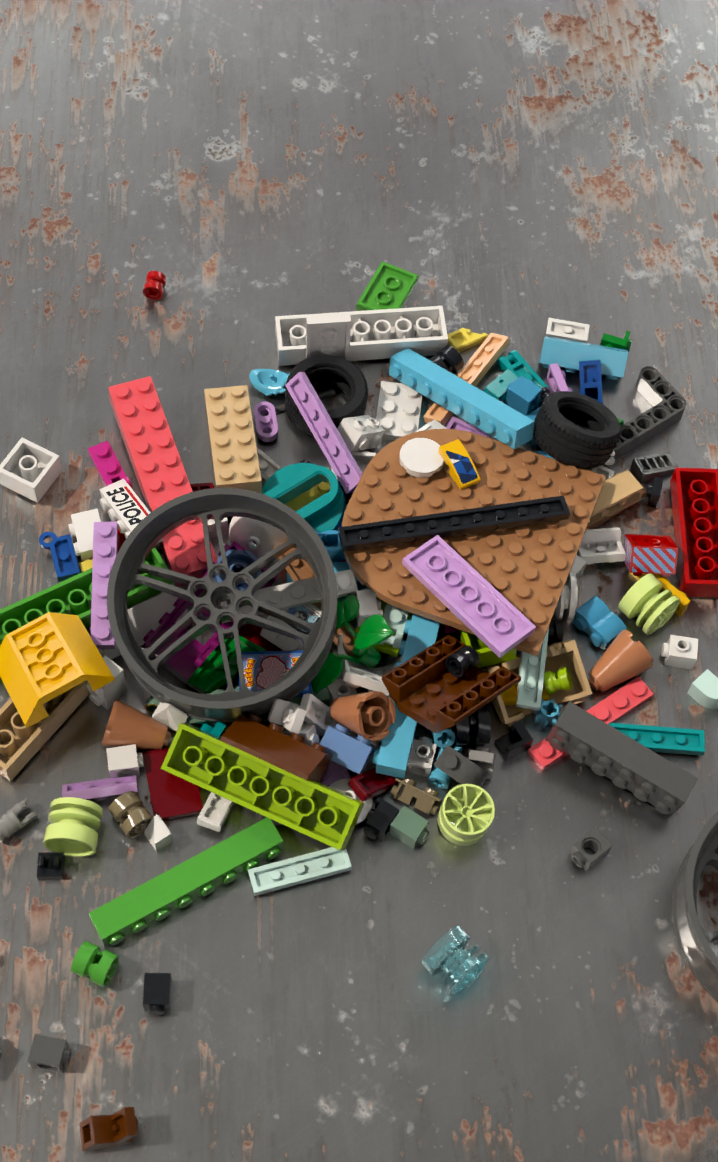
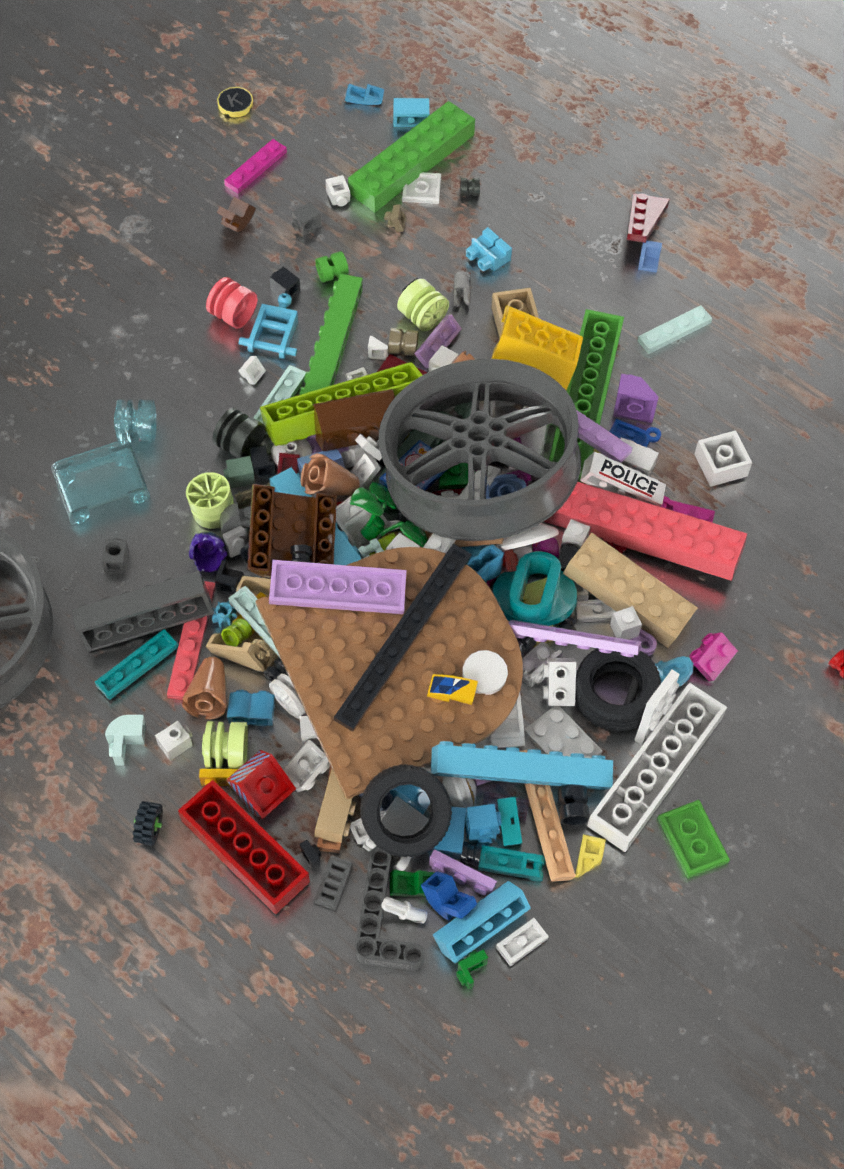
camera: 135 degrees right, 0 degrees up
none -> clear light blue windscreen [51,440,151,525]
none -> dark purple hair [189,531,227,572]
none -> coral wheel [206,277,258,329]
none -> pearl dark grey wheel [212,407,266,458]
none -> white tile [238,356,266,384]
none -> medium azure piece [239,293,298,359]
none -> white axle [381,897,427,925]
none -> white brick [610,606,642,640]
none -> medium lavender slope [613,374,658,423]
none -> dark pink bracket [690,632,738,682]

